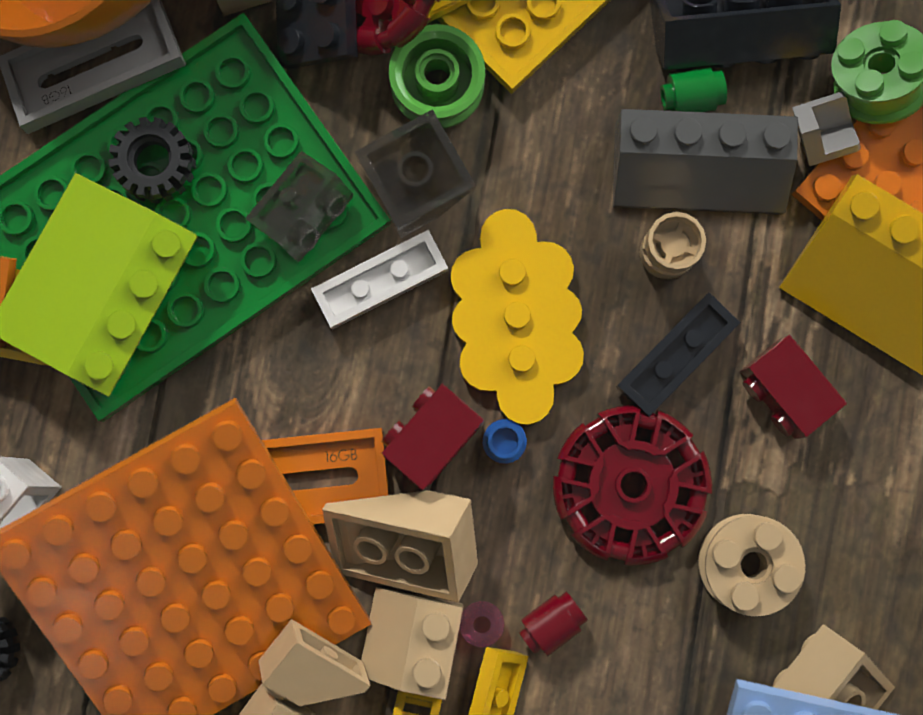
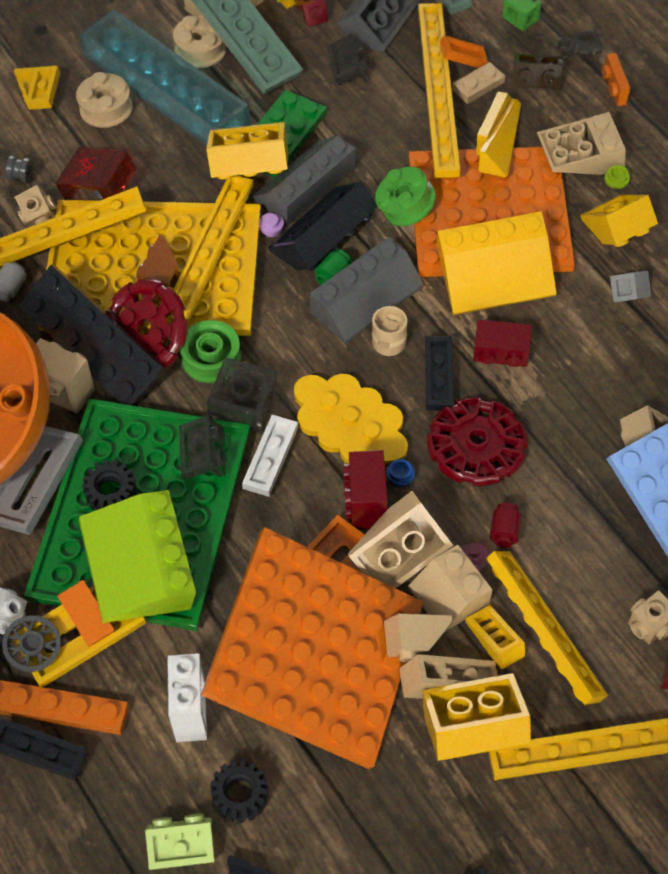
camera: 40 degrees left, 25 degrees down
tan wheel [698,514,805,616] -> none
light grey panel [792,92,861,166] -> none

